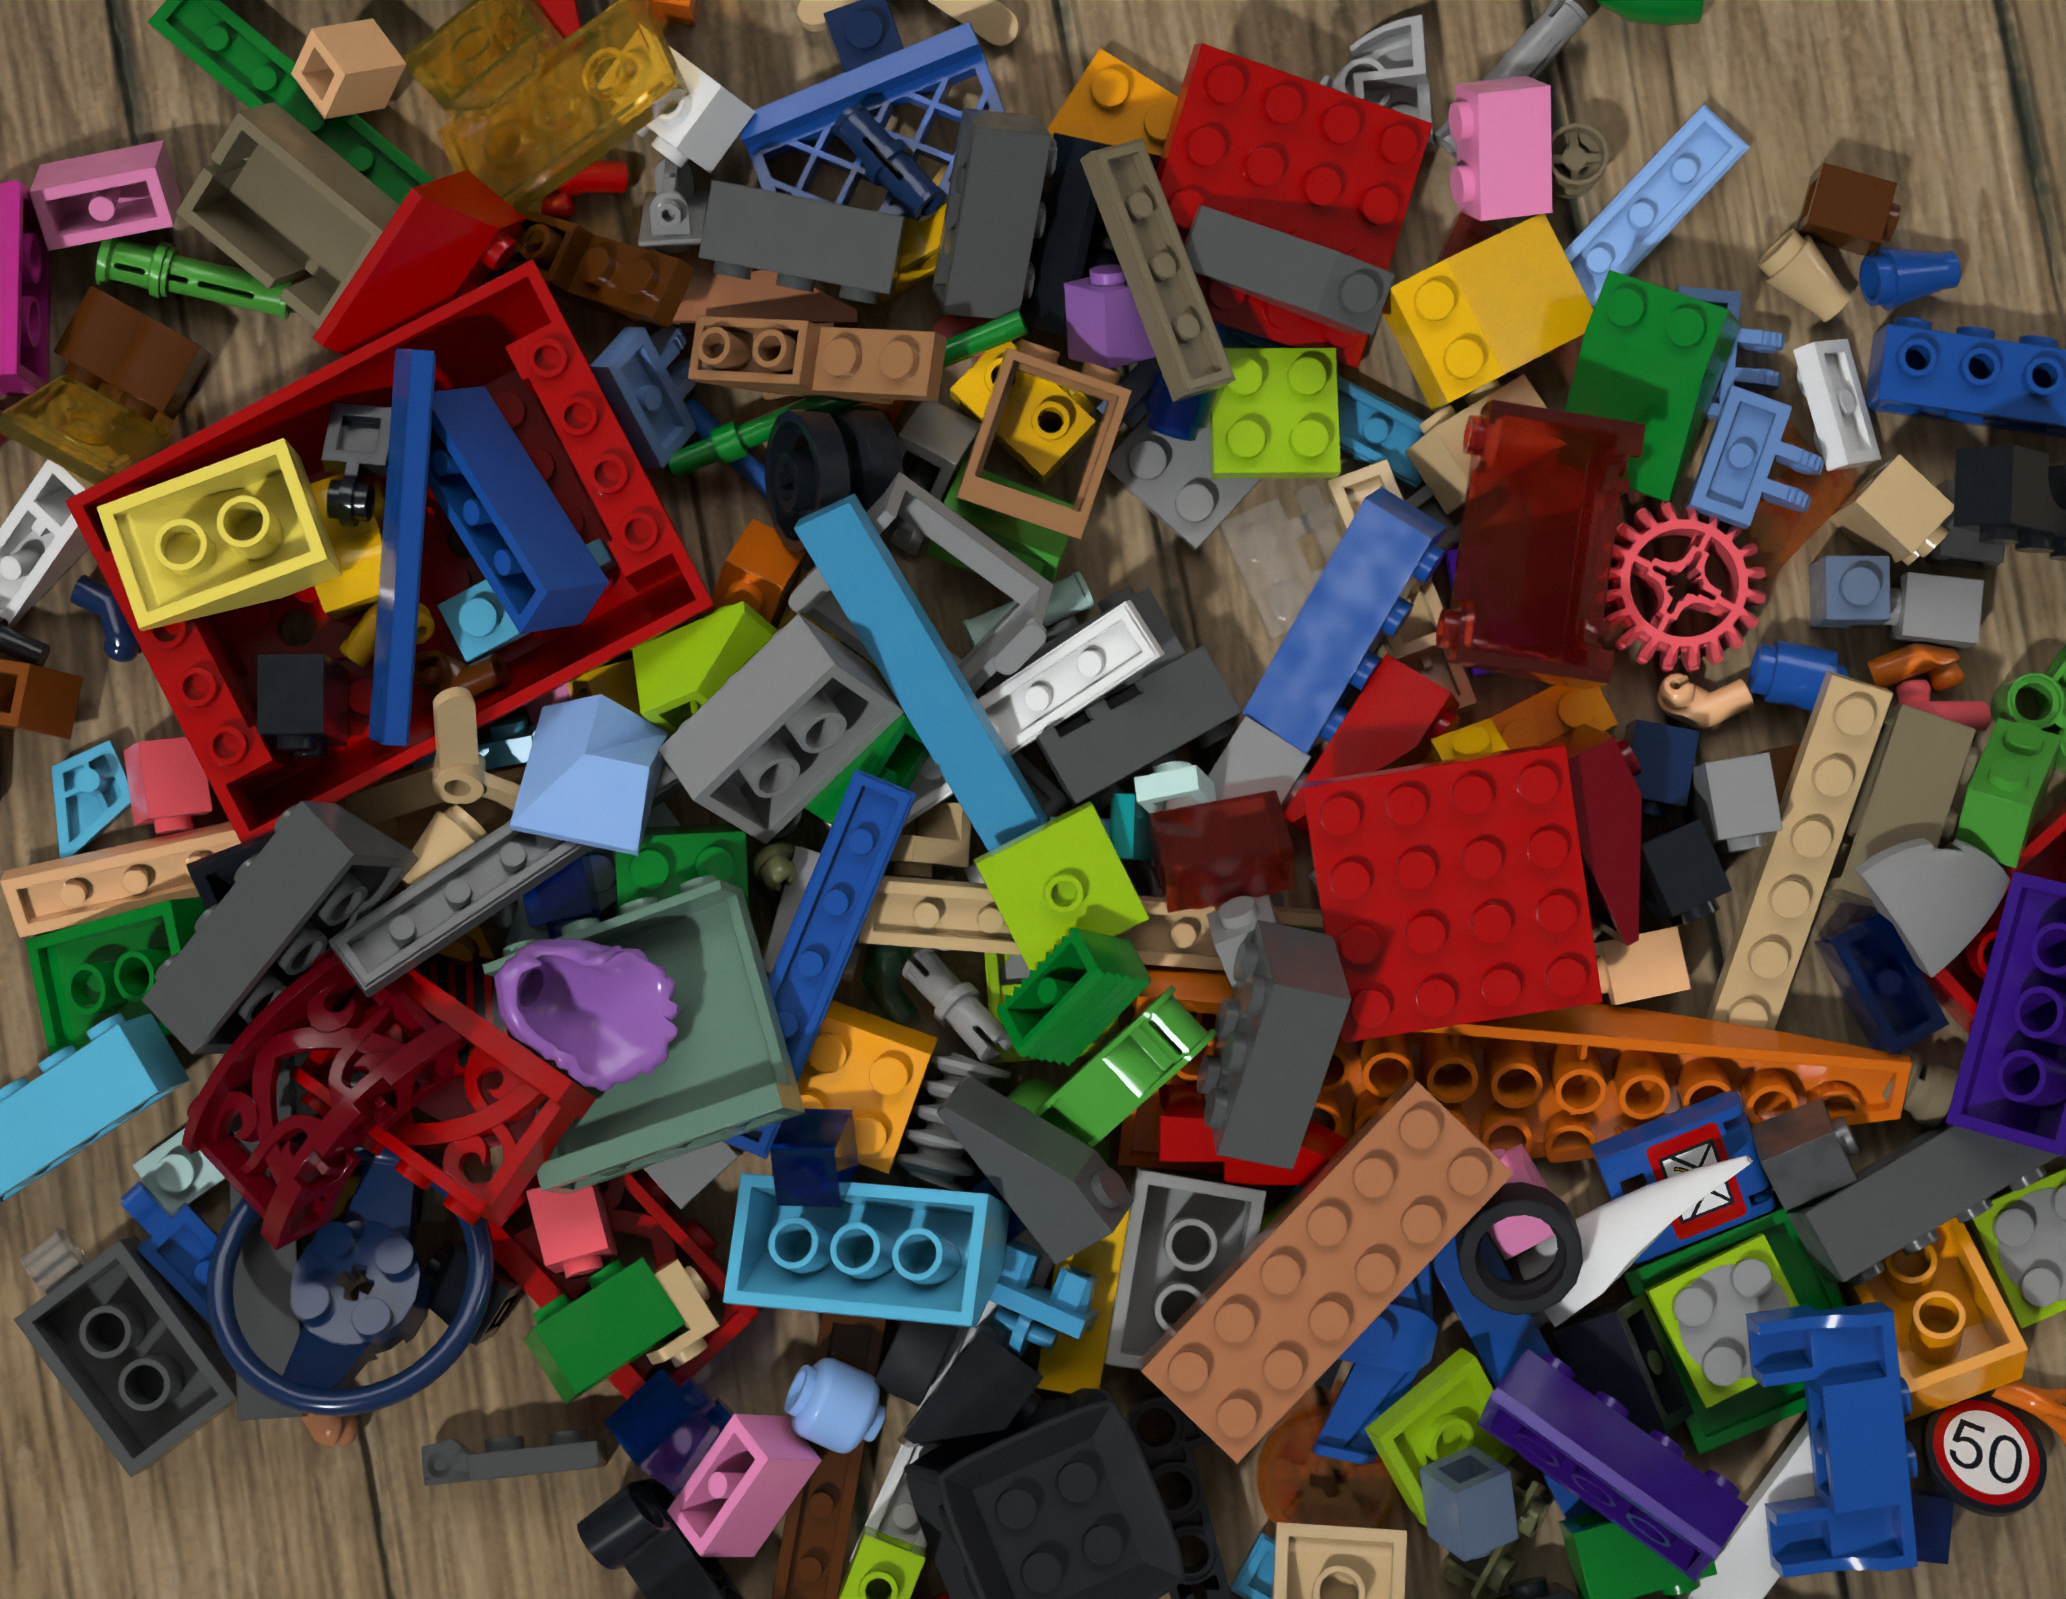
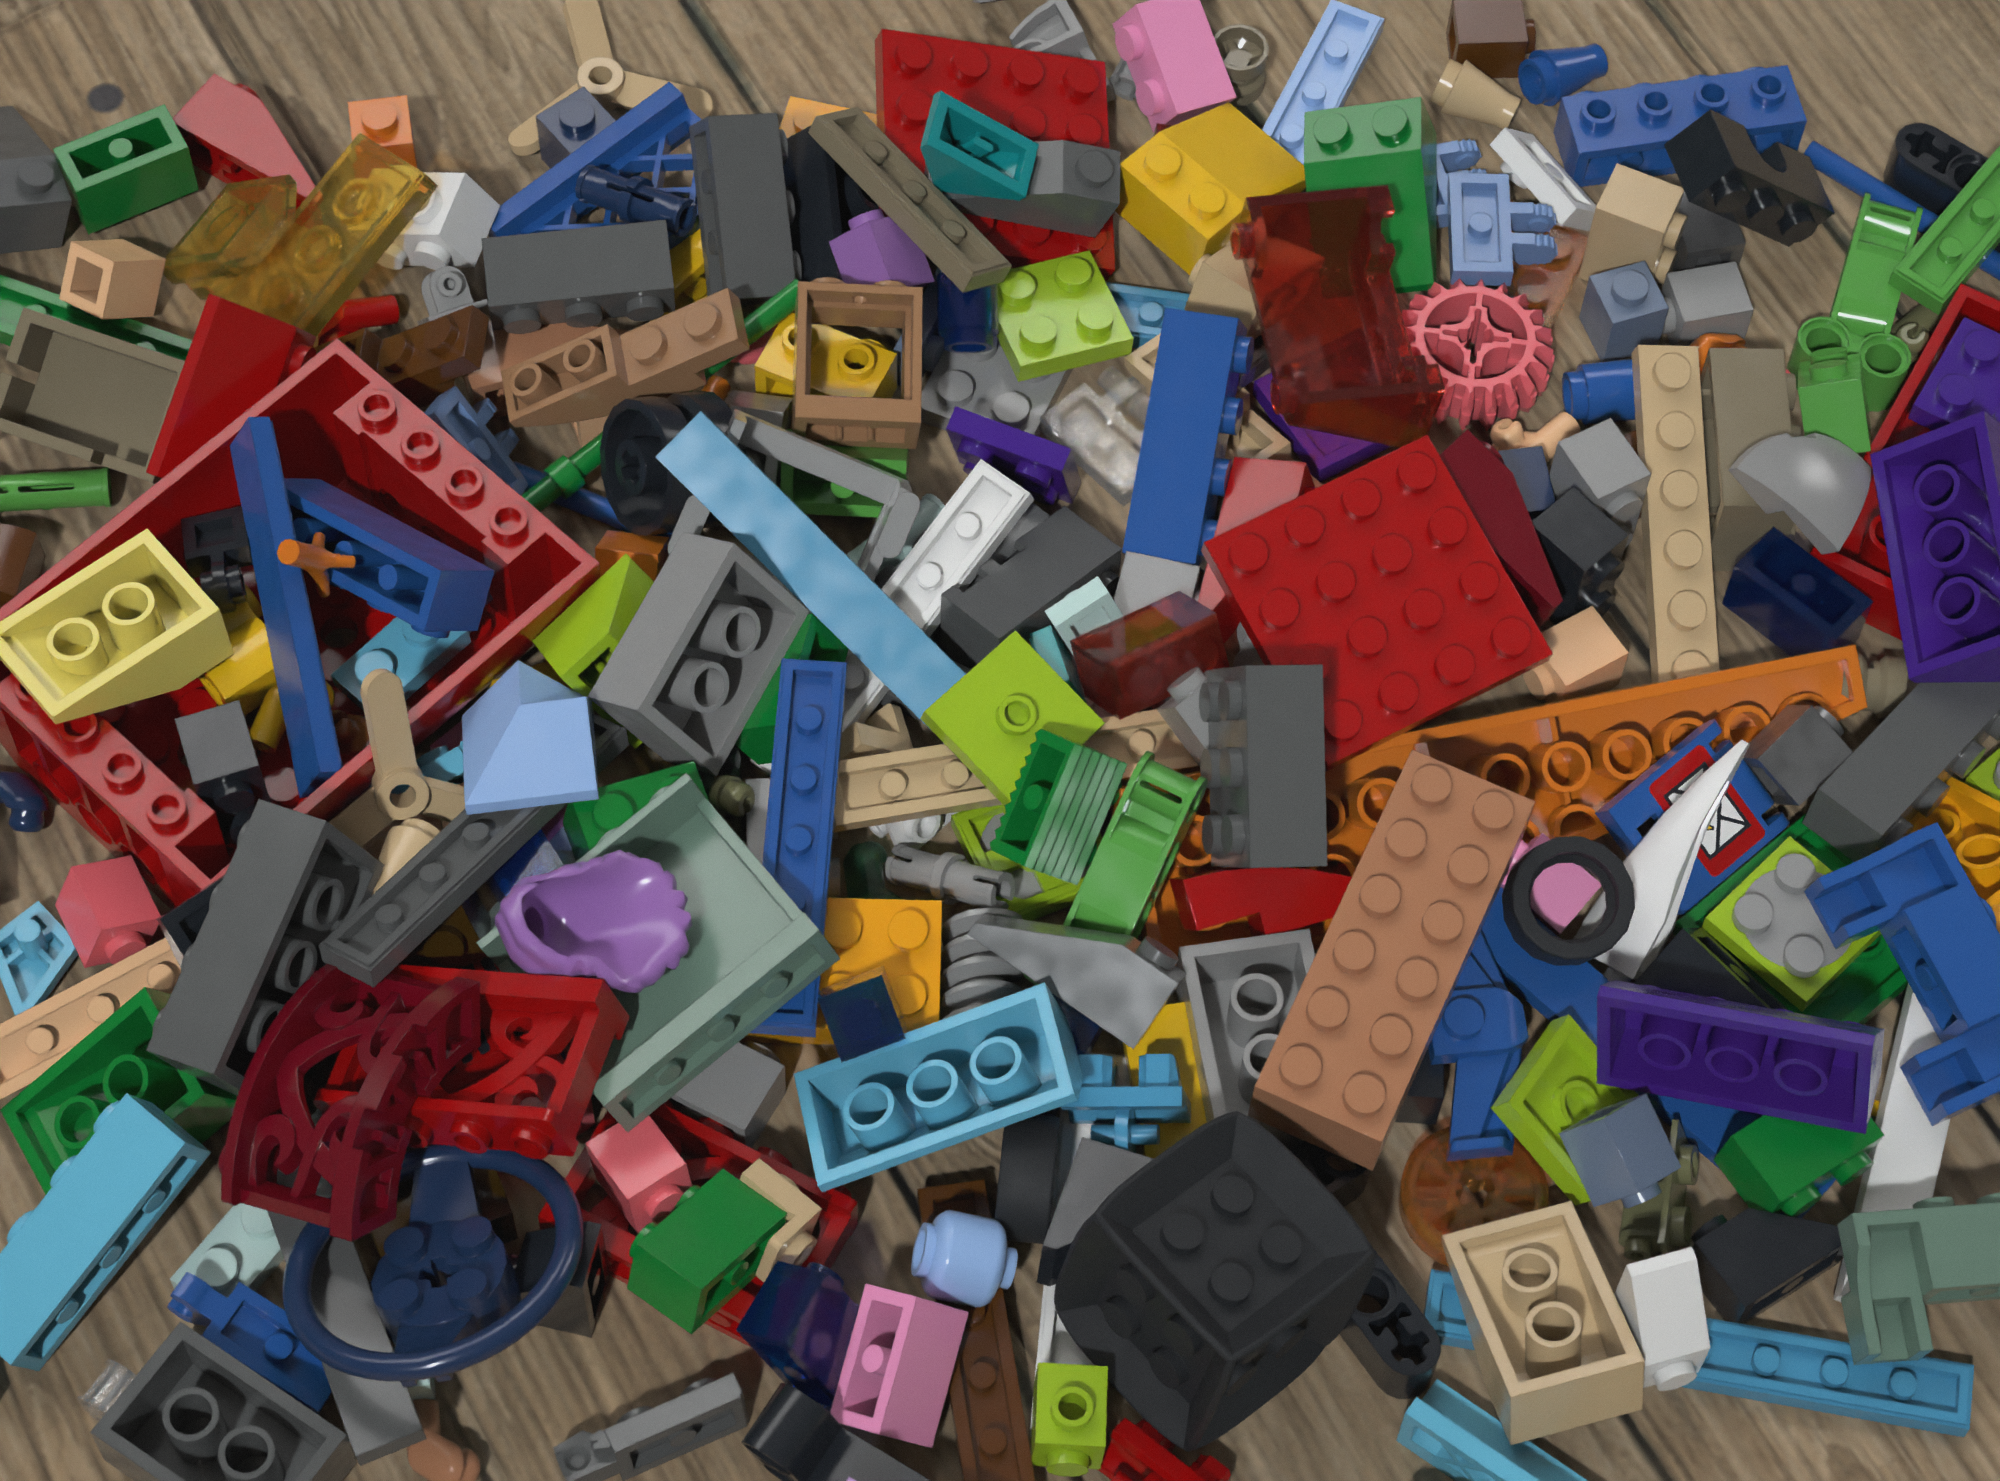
camera: 15 degrees left, 25 degrees down
none -> orange bar [277,532,356,598]
none -> teal slope [920,91,1039,201]
none -> dark purple plate [946,406,1081,505]

